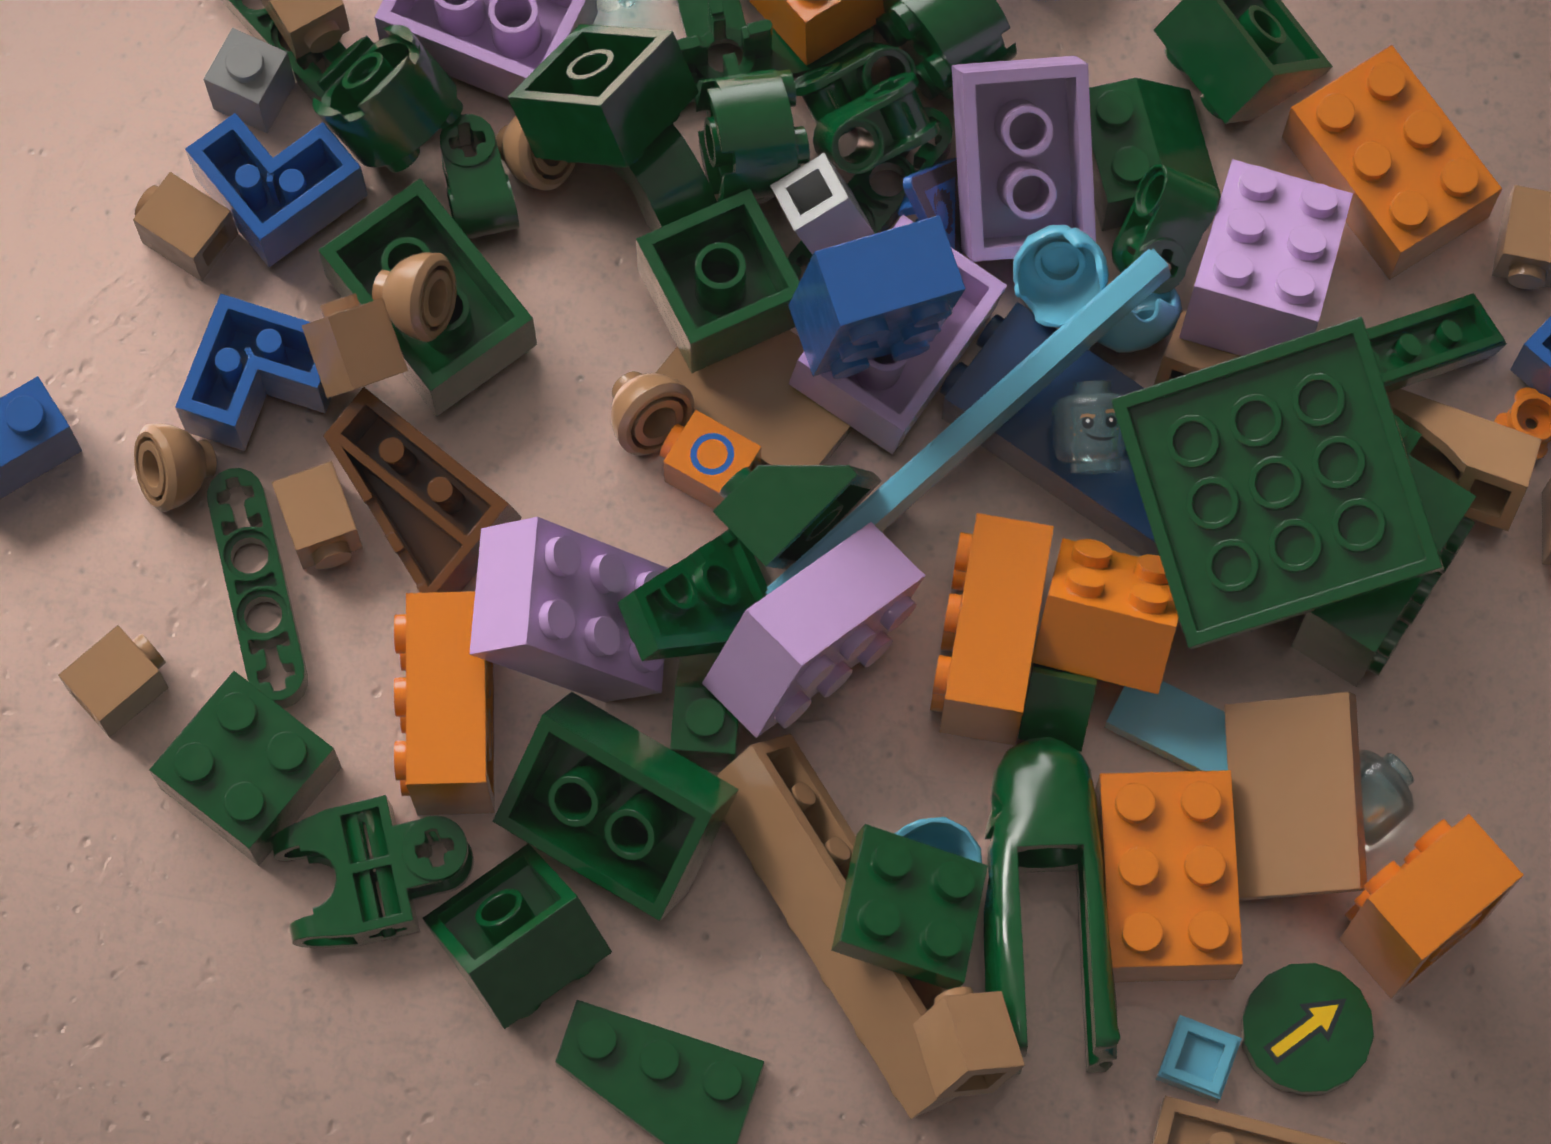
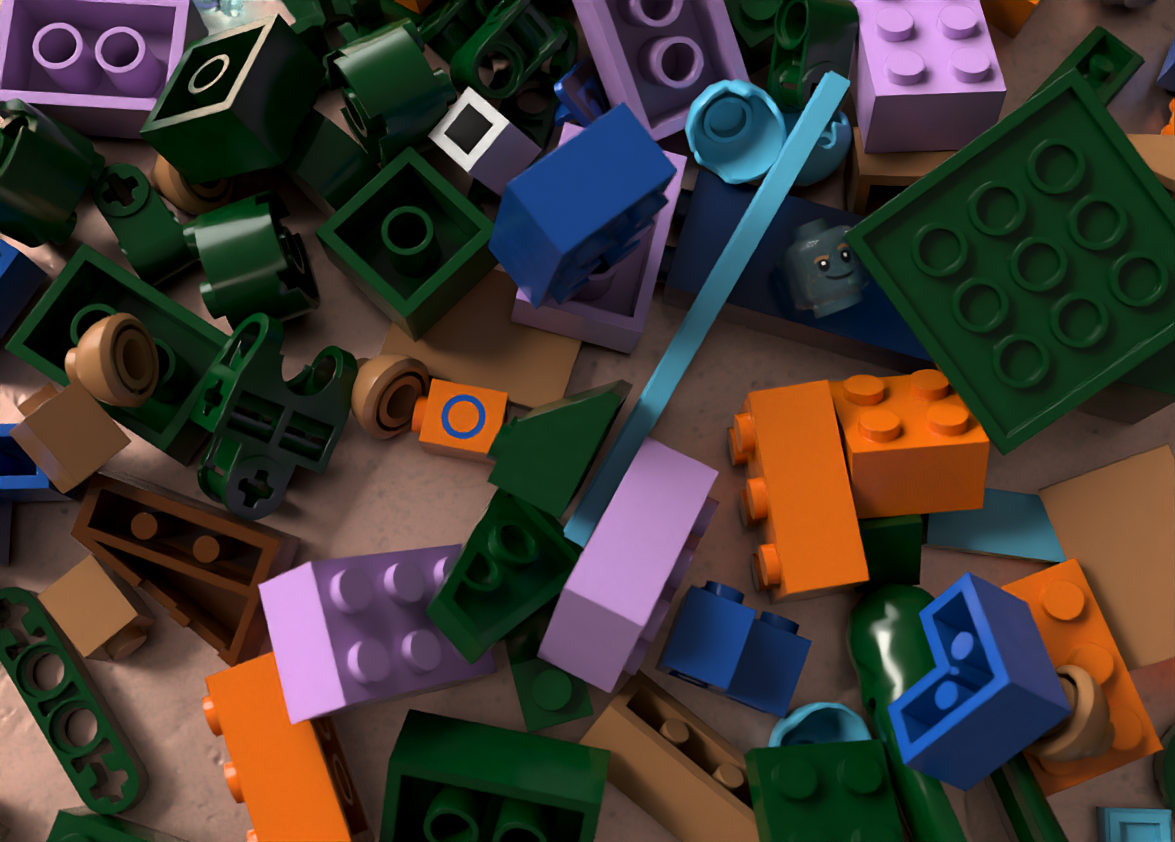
camera: 20 degrees left, 5 degrees up
none -> dark green brick [183,189,319,331]
none -> dark green piece [189,313,358,521]
none -> blue brick [655,580,812,718]
none -> blue brick [887,572,1072,792]
none -> medium nougat brick [1024,665,1115,762]

